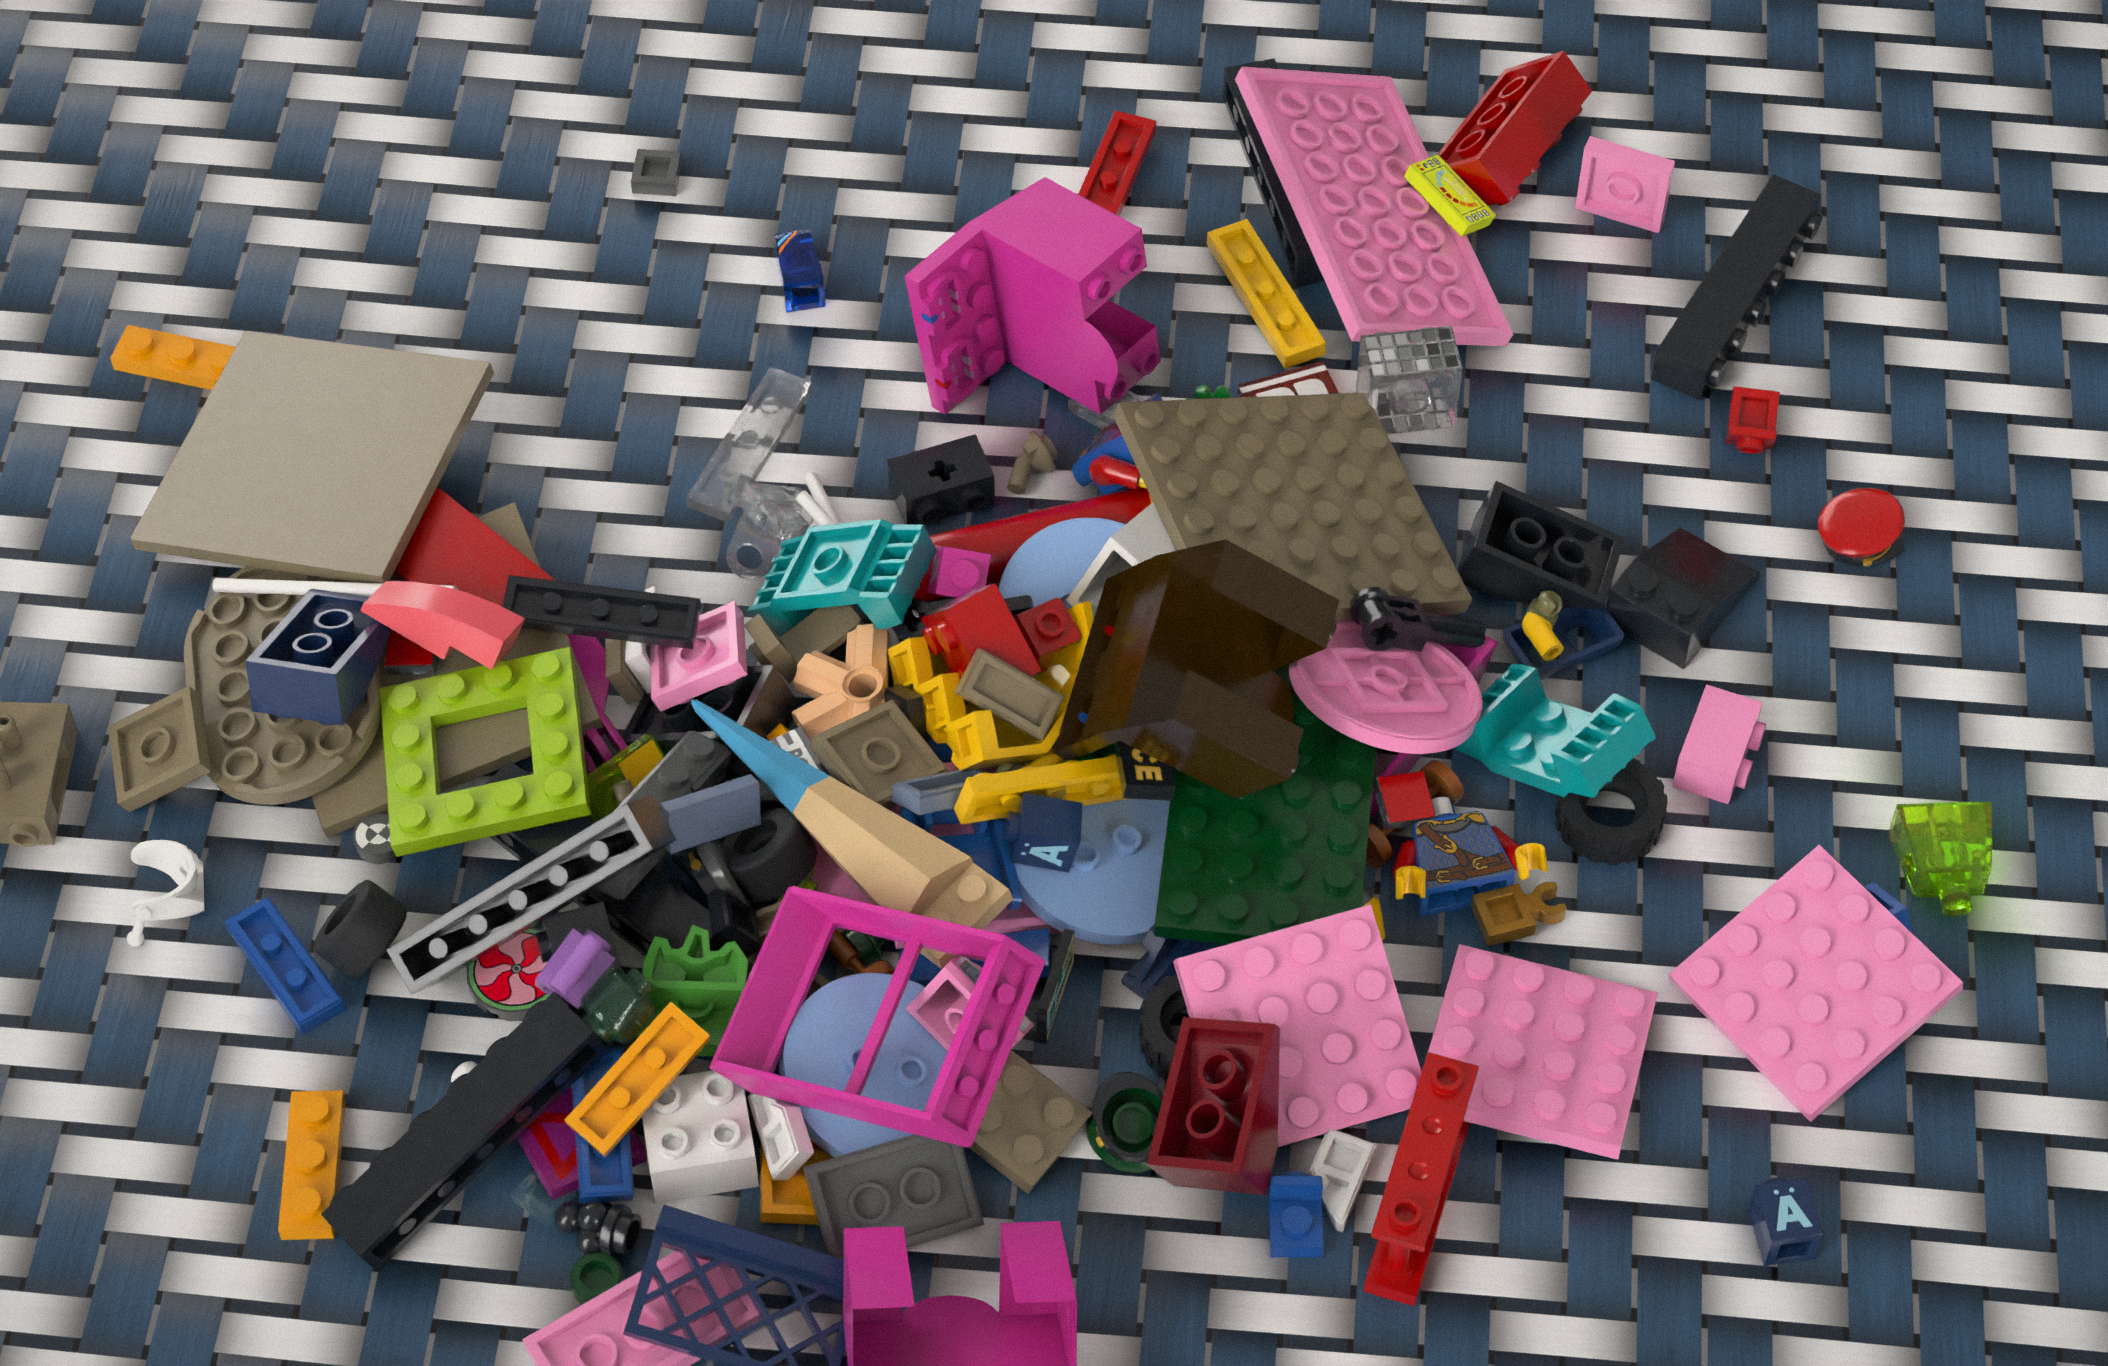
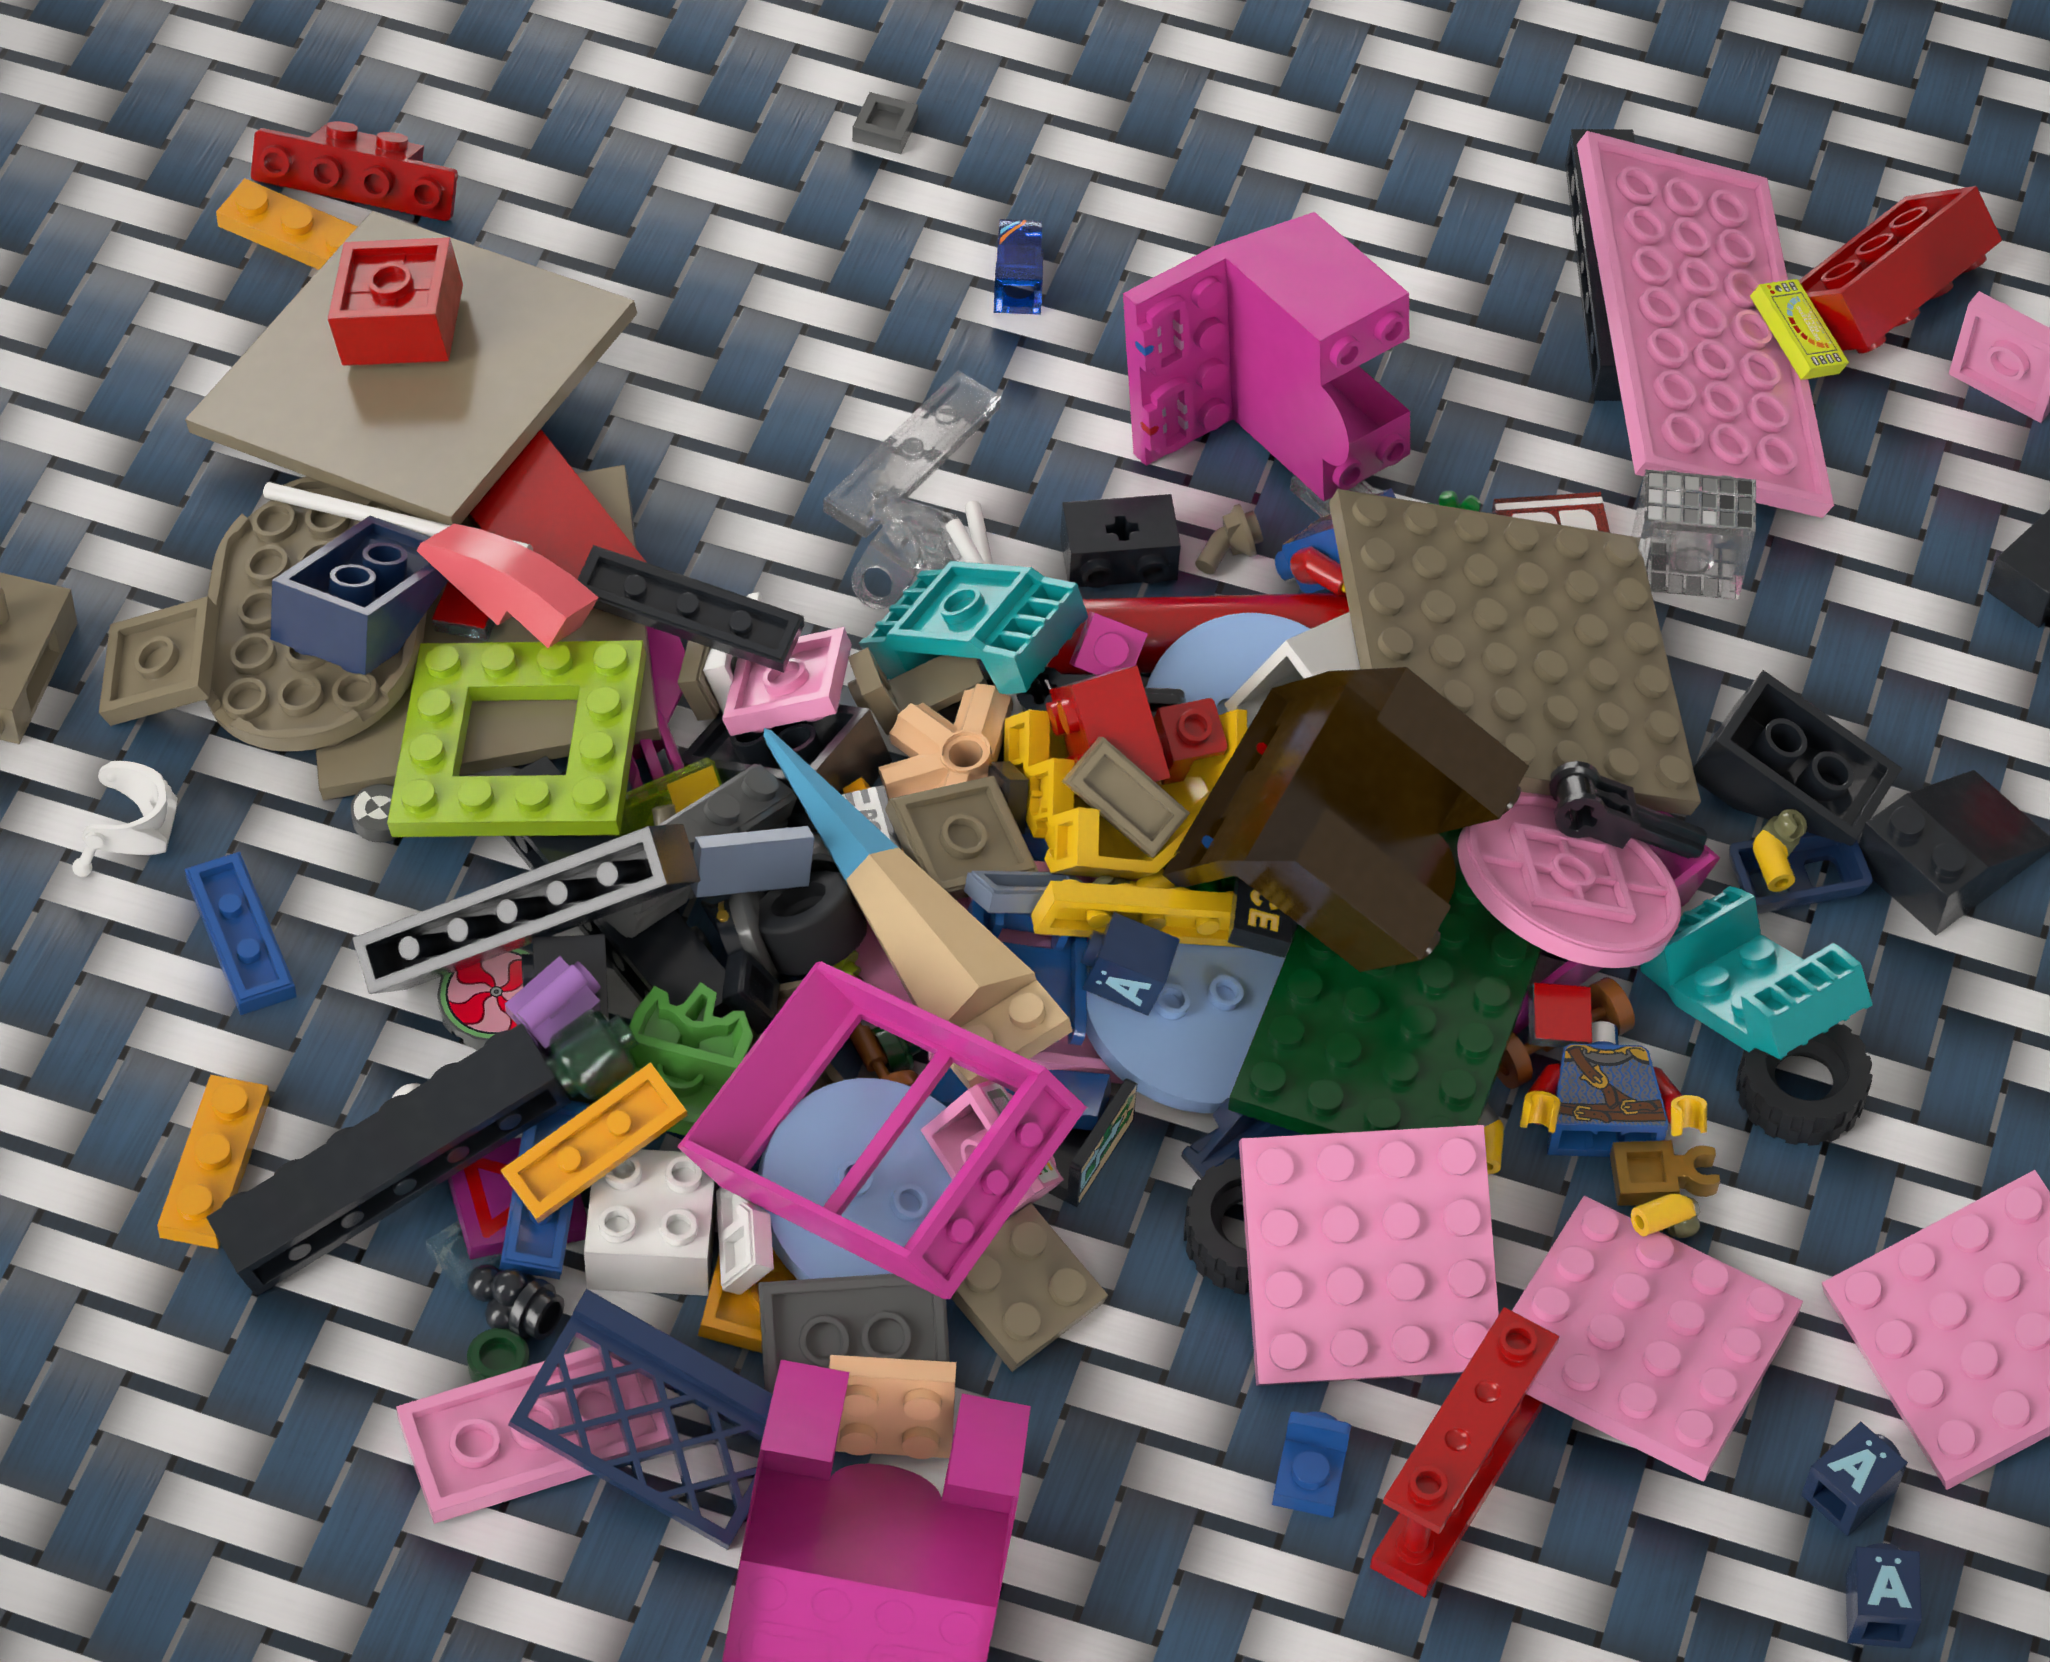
camera: 10 degrees right, 0 degrees up
black tyre [313,880,407,979] -> none
red plate [1078,110,1156,217] -> none
dark green piece [1086,1072,1164,1173] -> none
dark red slope [1147,1017,1280,1195] -> none
yellow plate [1207,219,1326,369] -> none
white tile [1309,1129,1377,1233] -> none
bright pink brick [1672,684,1767,805] -> none
none -> red bracket [251,121,458,221]
none -> red container [328,237,463,366]
none -> light nougat plate [829,1355,957,1459]
none -> yellow arm [1631,1194,1700,1238]
none -> dark blue brick [1801,1421,1908,1536]

